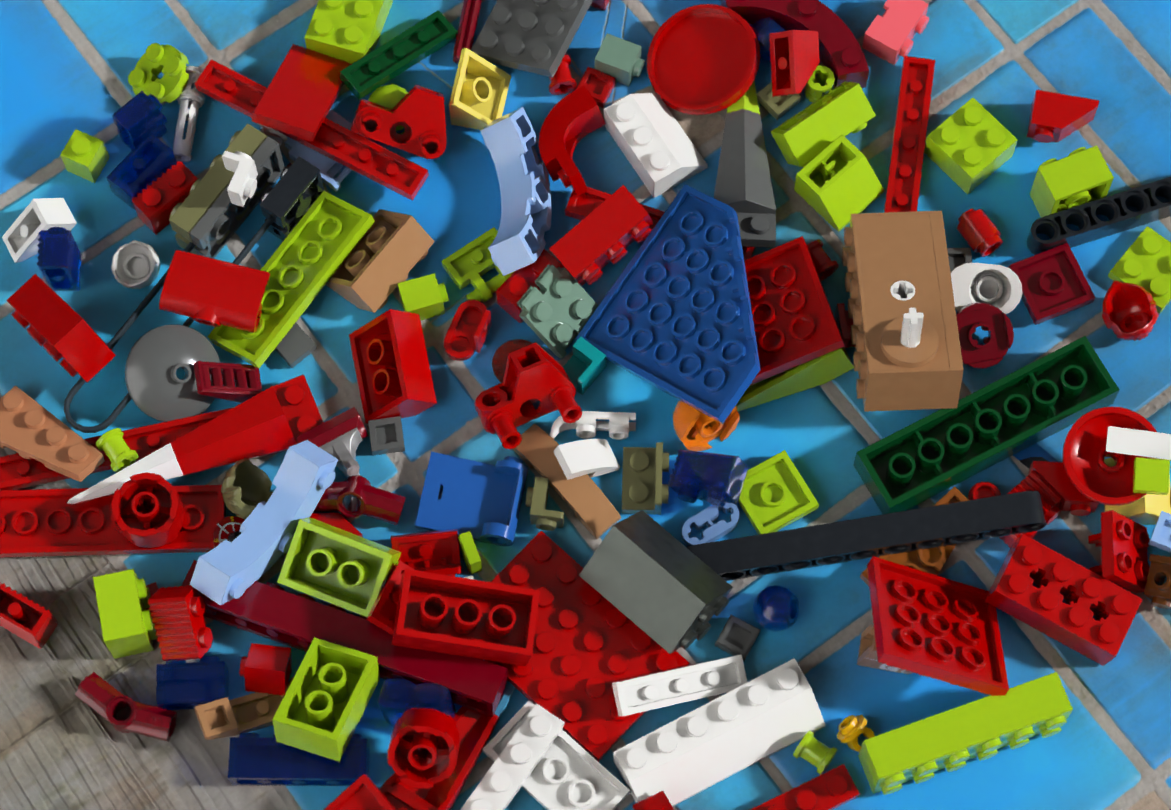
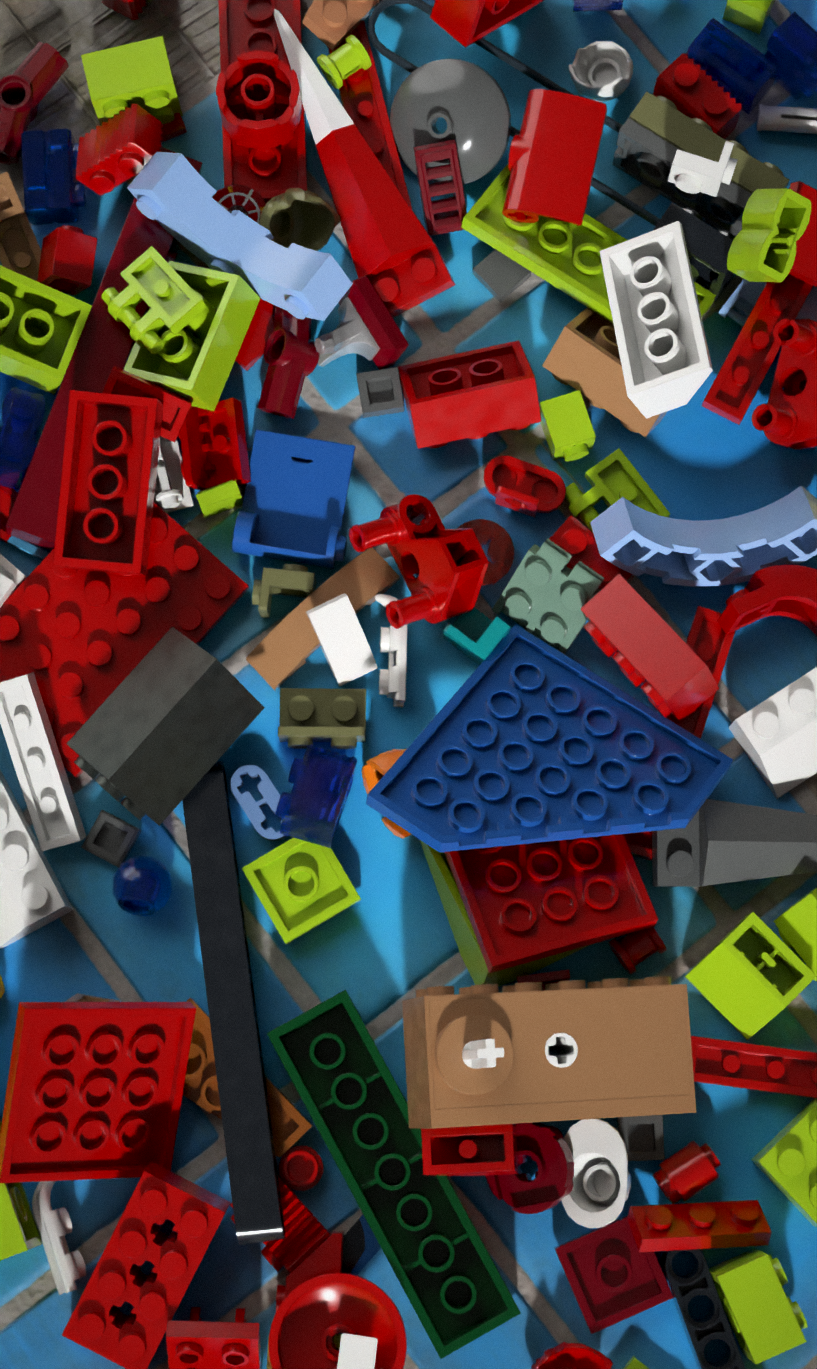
camera: 90 degrees right, 10 degrees up
none -> white piece [32,1181,86,1295]
none -> lime plate [101,246,207,354]
none -> red slope [421,1124,519,1176]
none -> white slope [599,221,713,419]
none -> red plate [627,1200,772,1252]
none -> lime brick [727,188,811,283]

